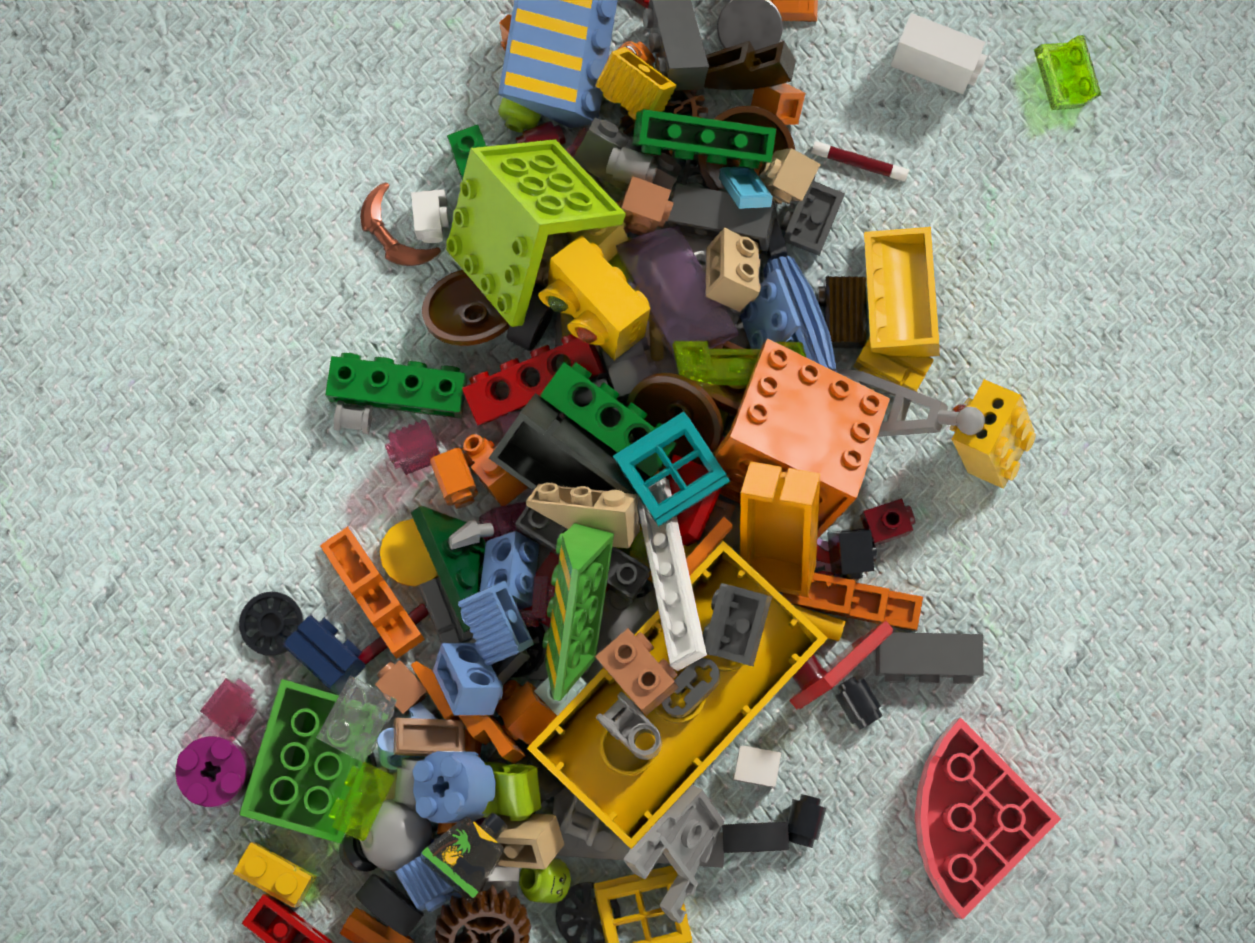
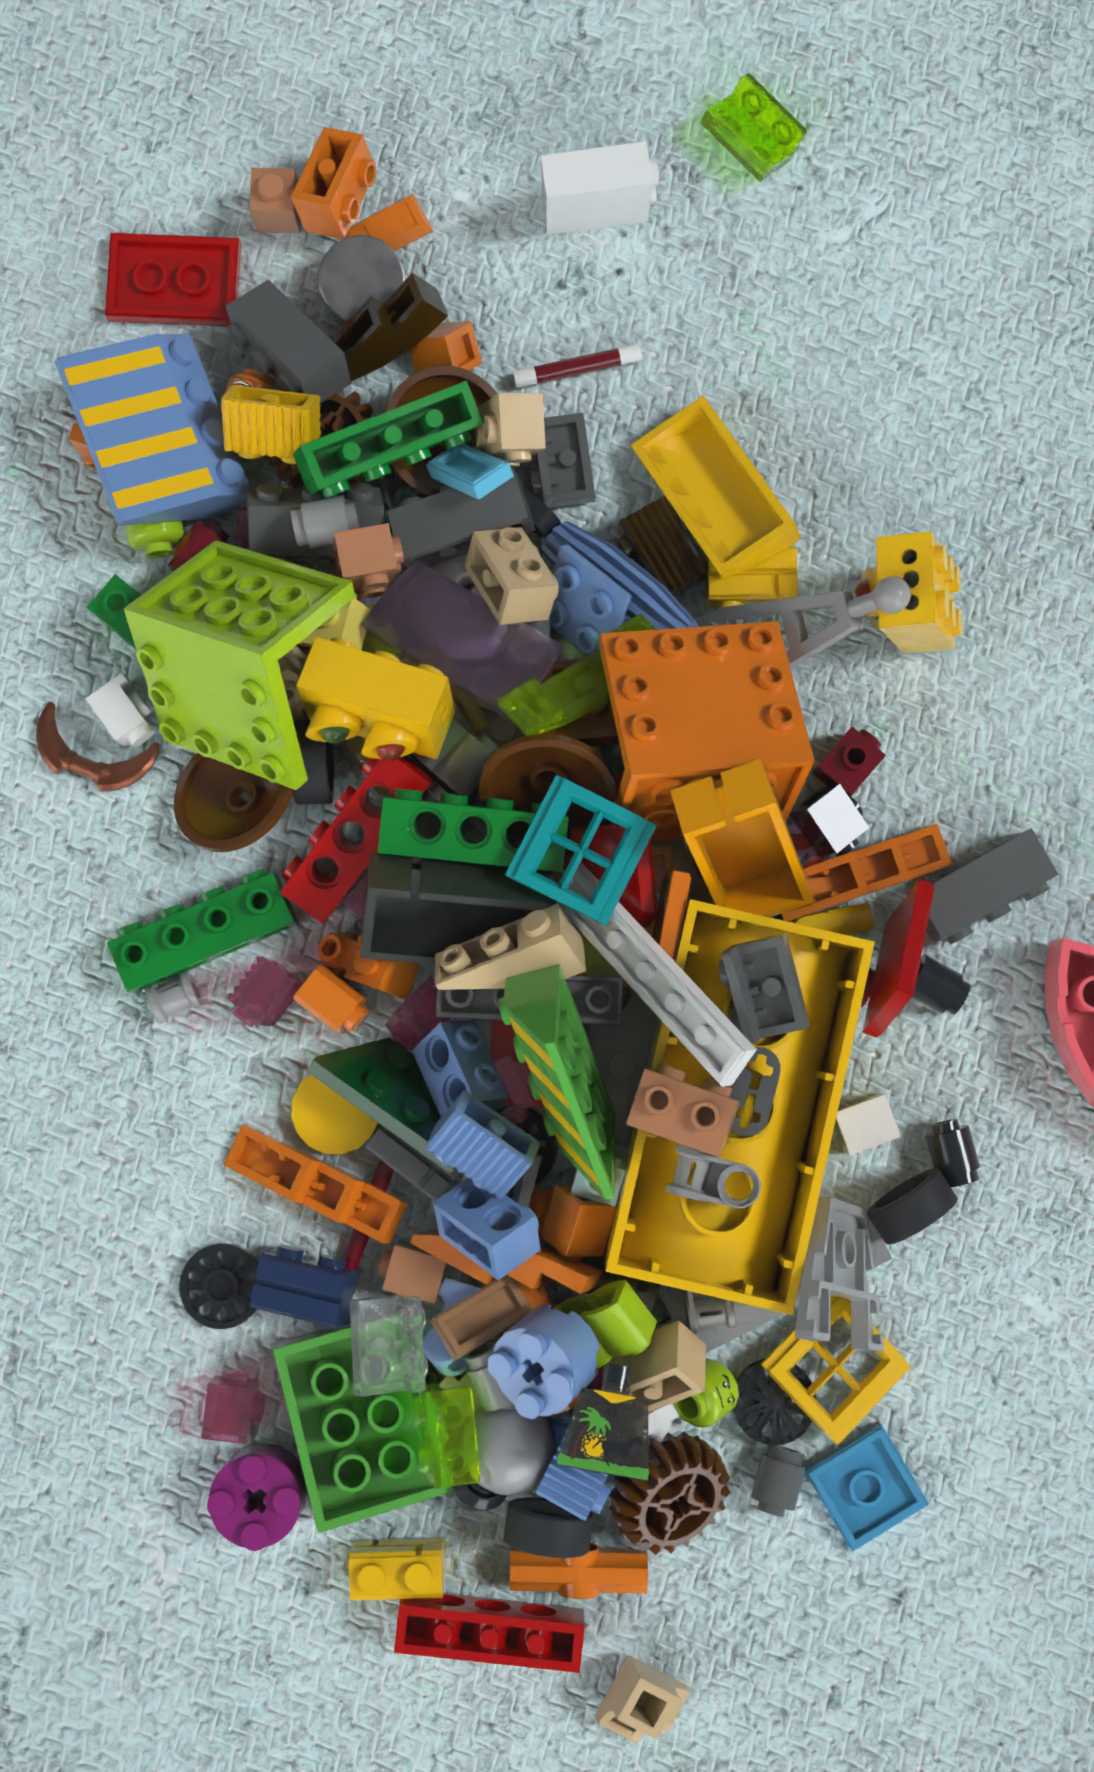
camera: 30 degrees left, 5 degrees up
light grey bar [448,520,494,550] -> none

